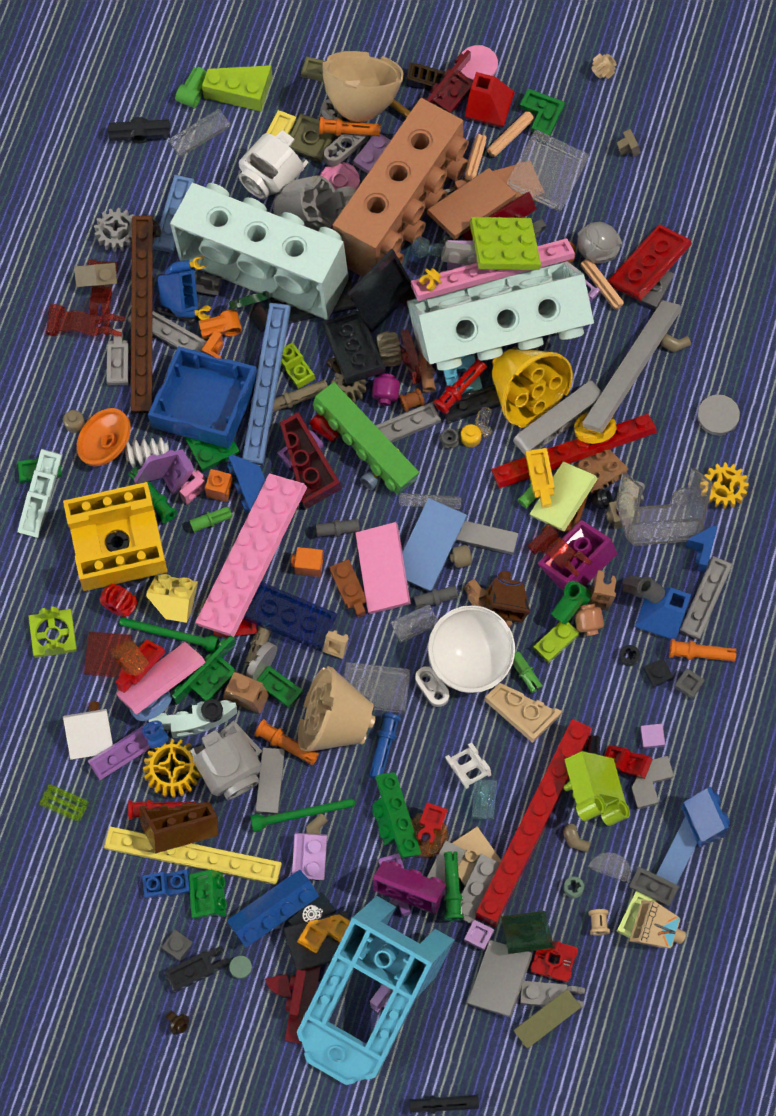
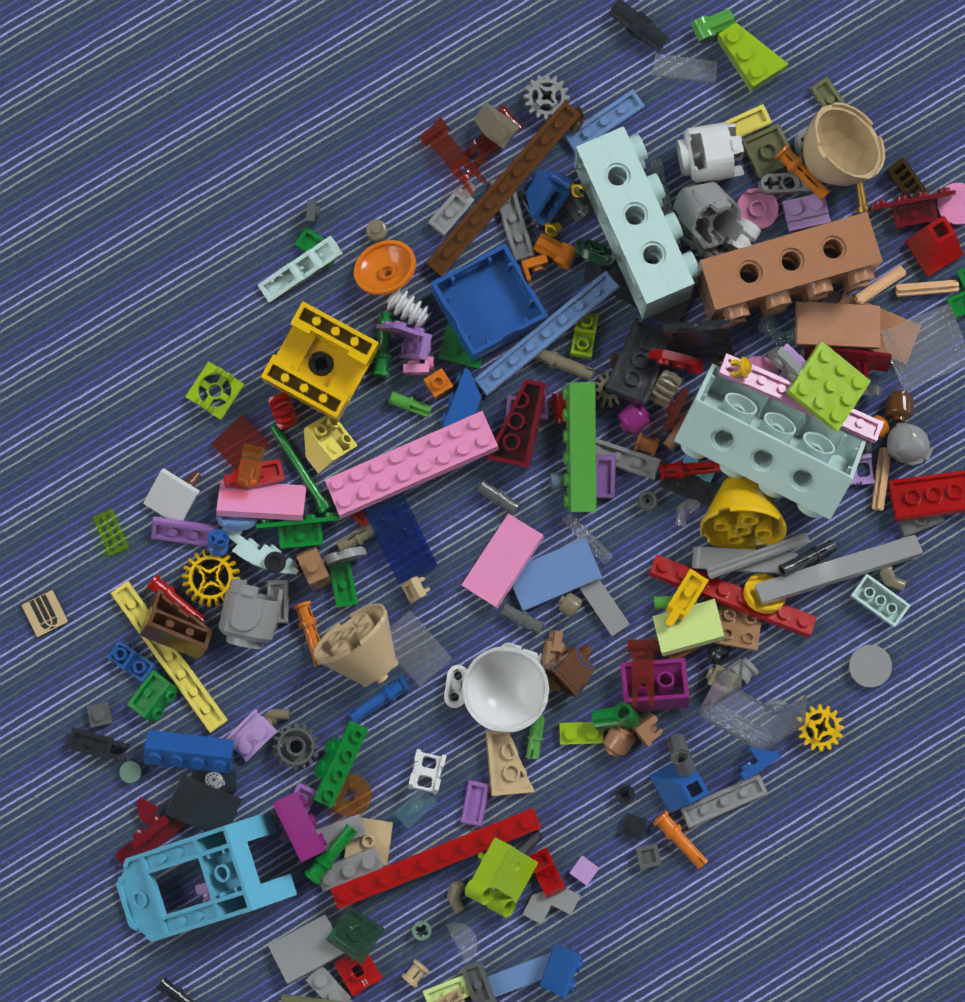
camera: 35 degrees right, 15 degrees up
dark brown plate [165,1010,189,1035] -> none
green piece [250,798,355,832] -> none
light grey tile [256,748,285,814] -> none
orange brick [291,547,324,577] -> none
light orange tile [297,914,351,953] -> none
dark orange hinge [329,559,366,618] -> none
clear plate [391,605,438,643] -> none
red plate [418,802,448,845] -> none
yellow piece [461,424,481,447] -> none
lavender plate [464,920,494,951] -> none
none -> piece [21,588,69,638]
none -> dark grey gear [273,723,320,770]
none -> dark grey plate [306,199,321,225]
none -> medium lavender tile [460,780,490,827]
none -> medium lavender tile [596,455,616,498]
none -> red hinge [649,349,704,373]
none -> light grey axle [706,533,809,579]
none -> black pin [778,539,837,577]
none -> light aqua piece [850,574,911,628]
none -> reddish brown head [885,390,914,423]

